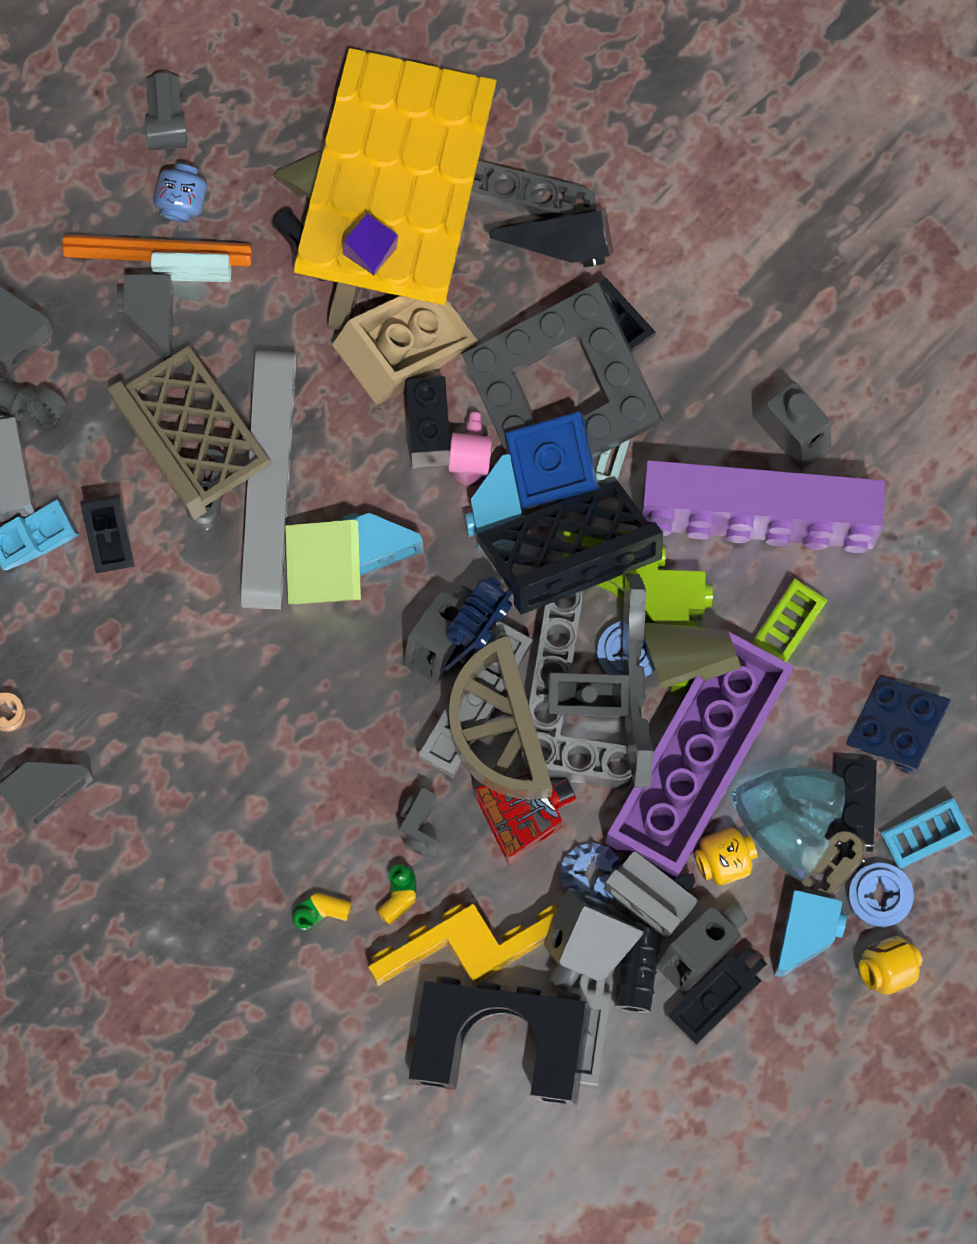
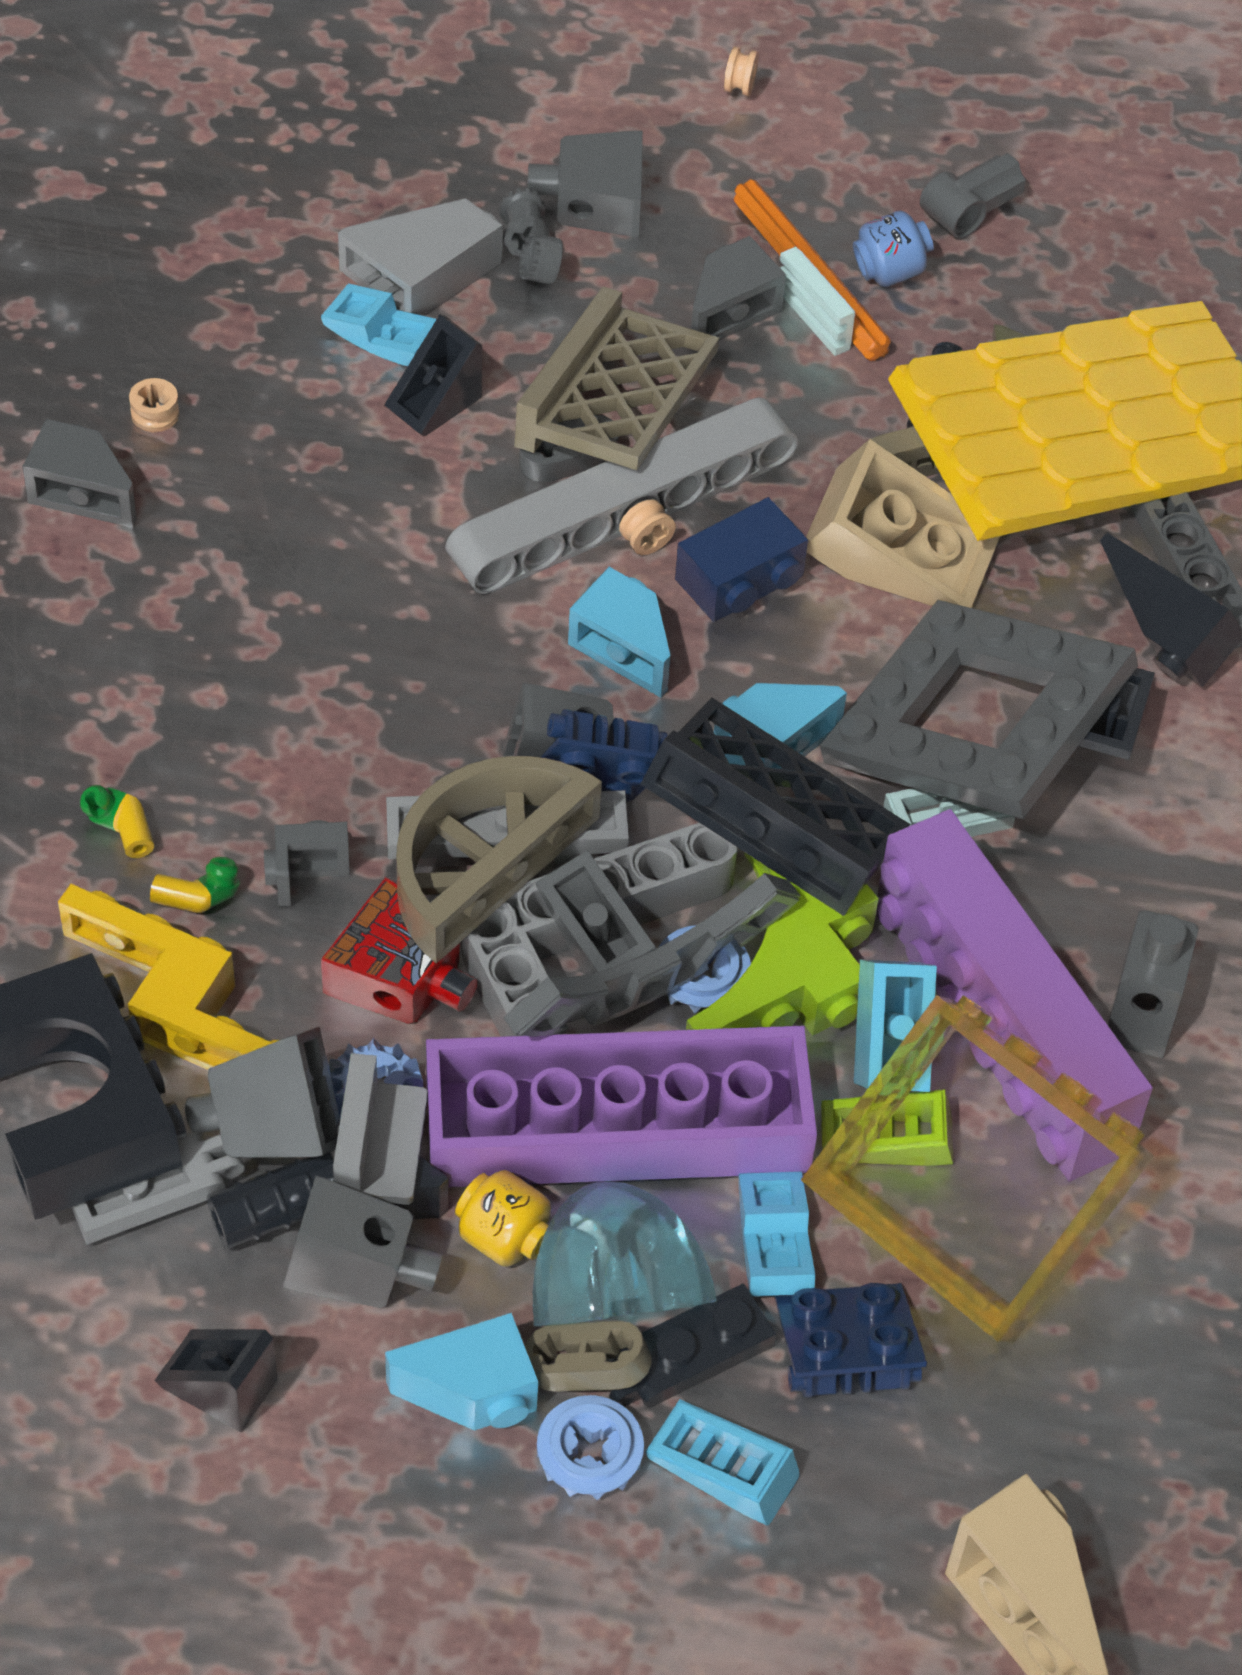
camera: 55 degrees right, 20 degrees down
yellowish green tile [285,520,361,604] -> none
dark purple slope [343,214,398,275] -> none
black brick [406,376,451,468] -> none
bright pink piece [449,412,492,486] -> none
blue tile [505,412,599,509] -> none
olive slope [644,623,742,689] -> none
black hinge [667,947,767,1047] -> none
yellow head [859,936,922,995] -> none
none -> black slope [154,1329,278,1432]
none -> light nougat bush [619,499,676,555]
none -> dark blue brick [675,497,808,623]
none -> medium azure slope [738,1171,815,1296]
none -> clear yellow window [801,995,1154,1342]
none -> medium azure brick [854,959,937,1092]

